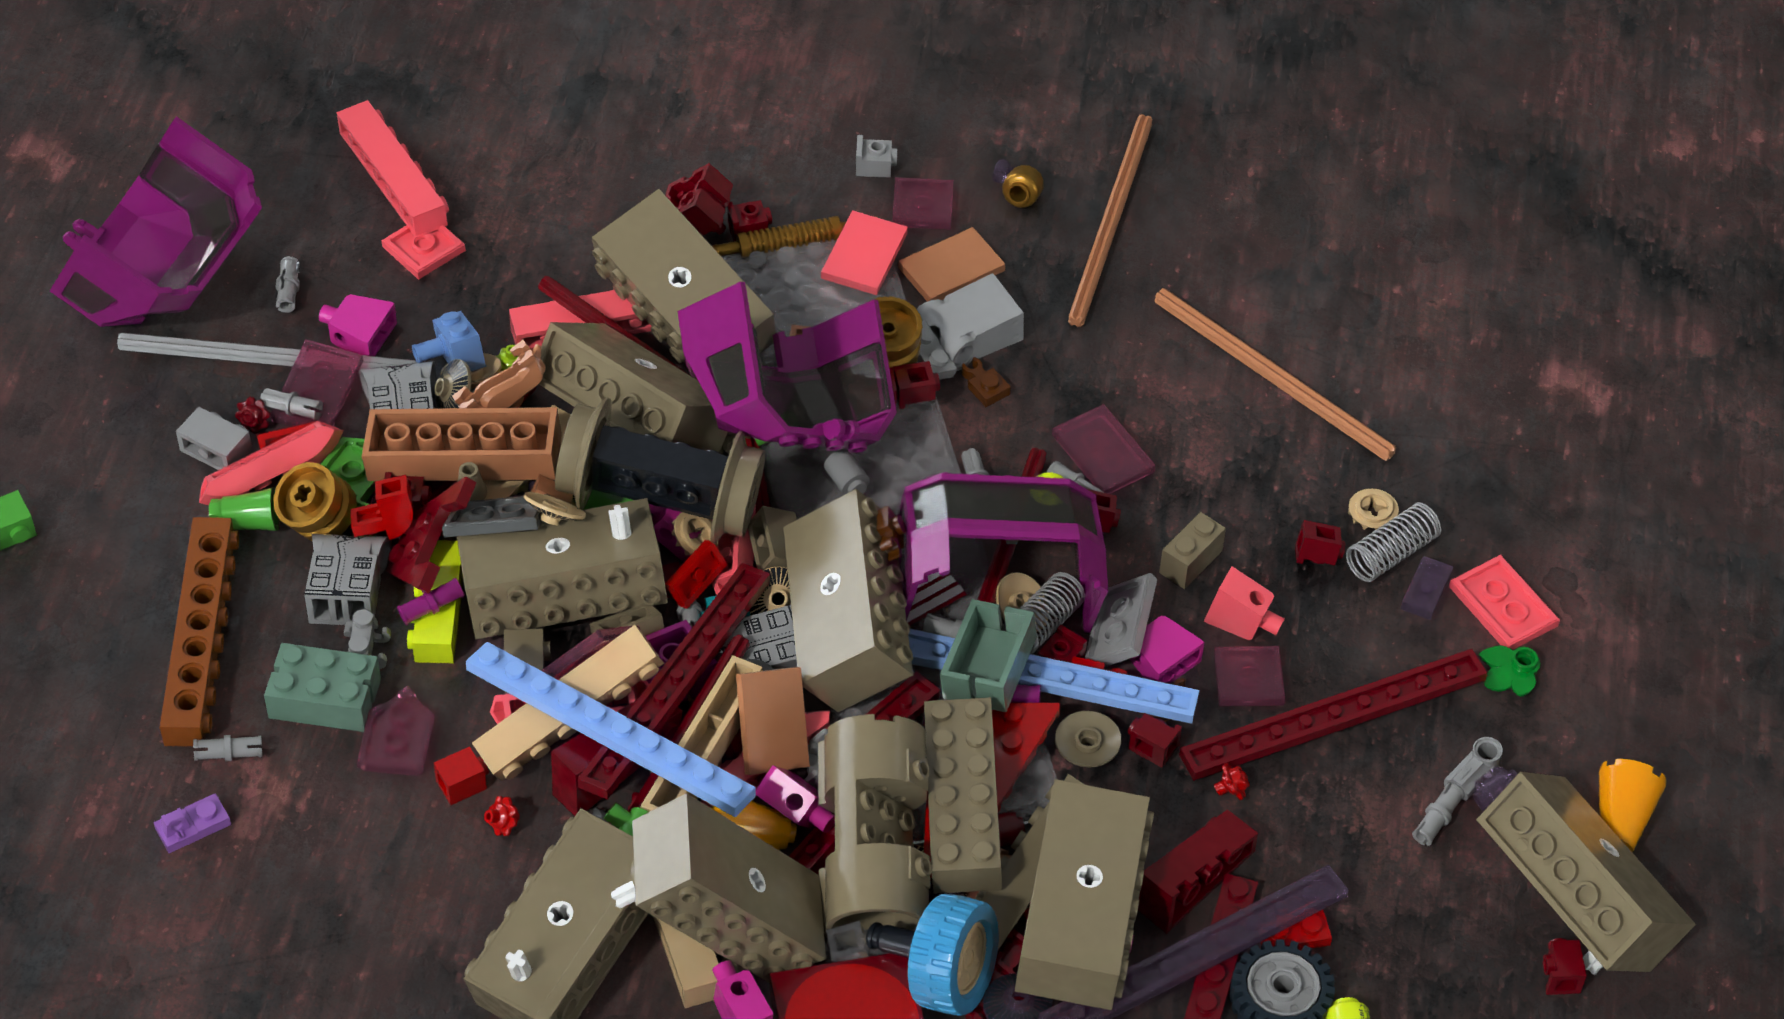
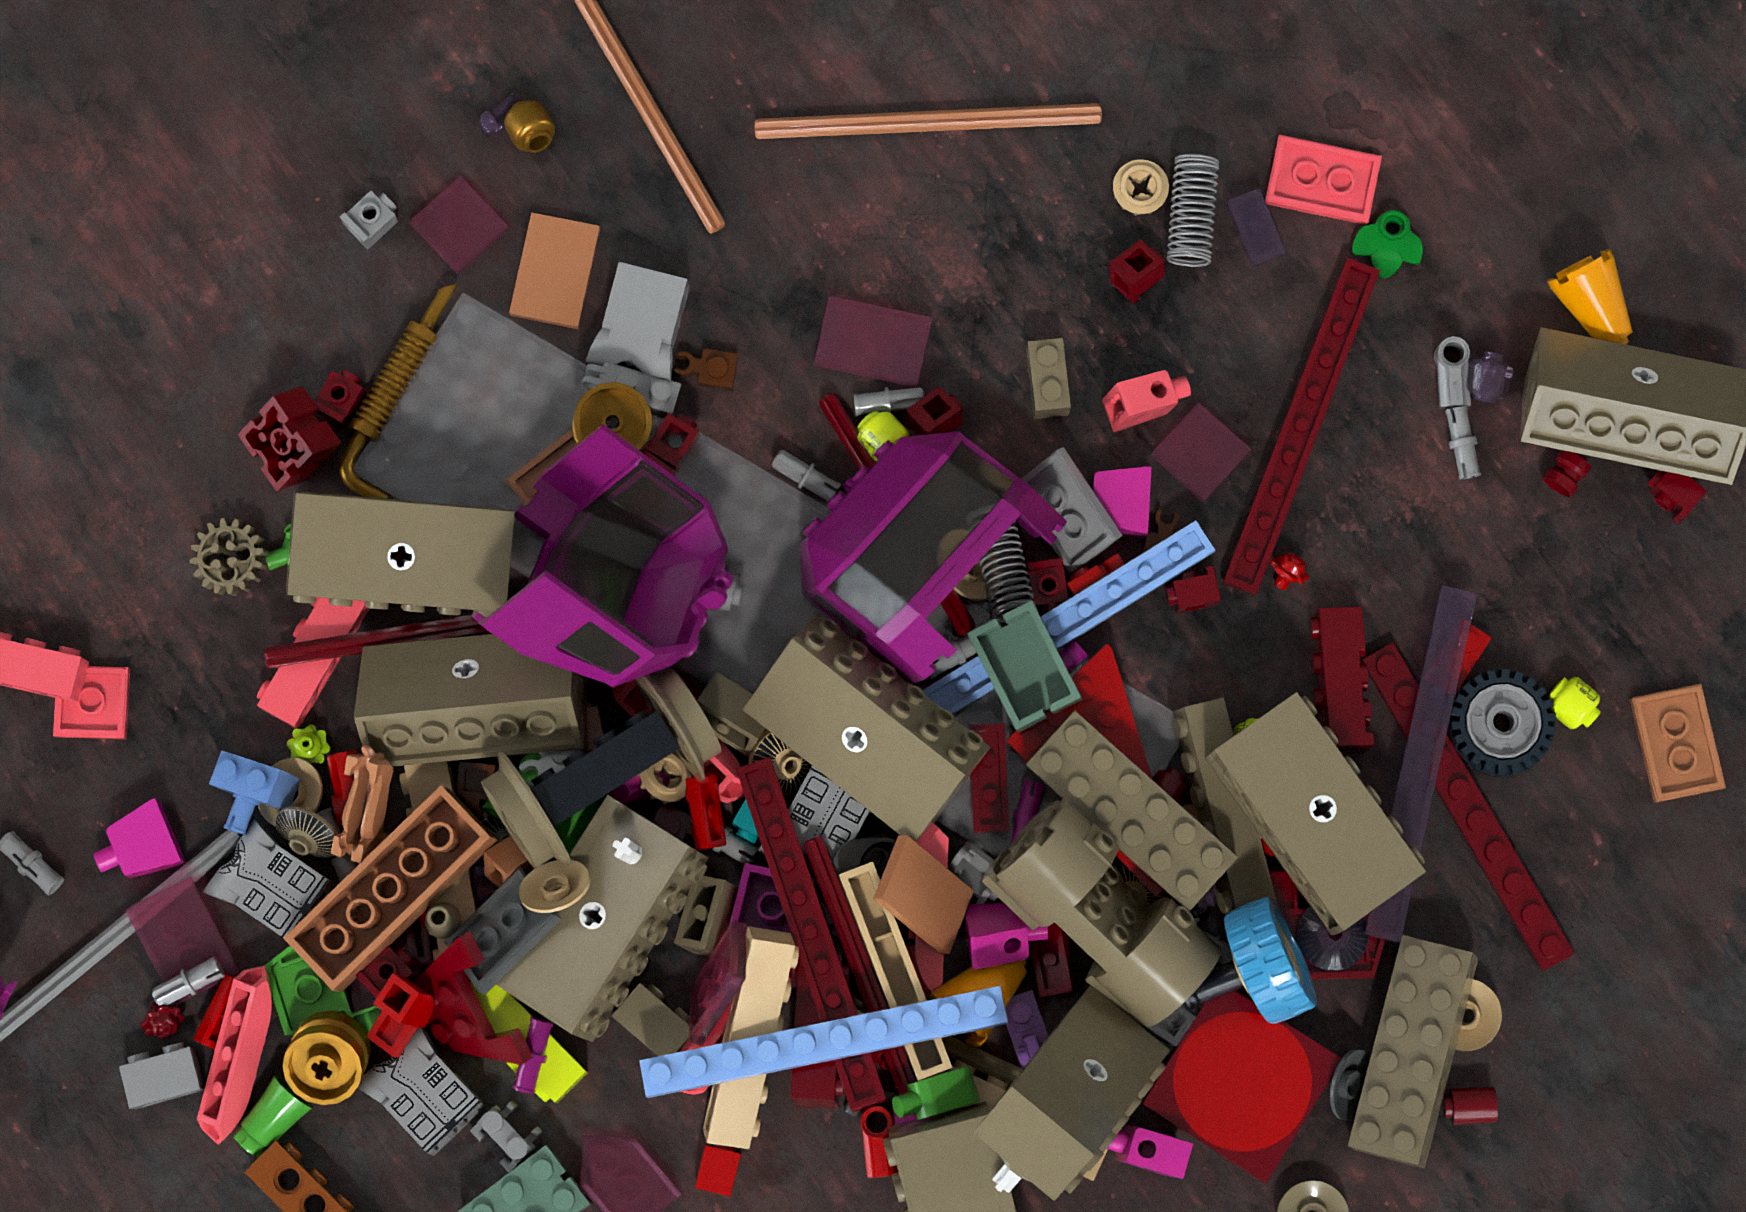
camera: 45 degrees left, 30 degrees up
red plant [484,796,520,836] -> none
coral tile [821,210,908,295] -> none
reddish brown plate [877,505,907,561] -> none
dark tan dish [1055,711,1121,767] -> none
none -> dark tan gear [189,518,268,596]
none -> dark red wheel [1542,450,1591,498]

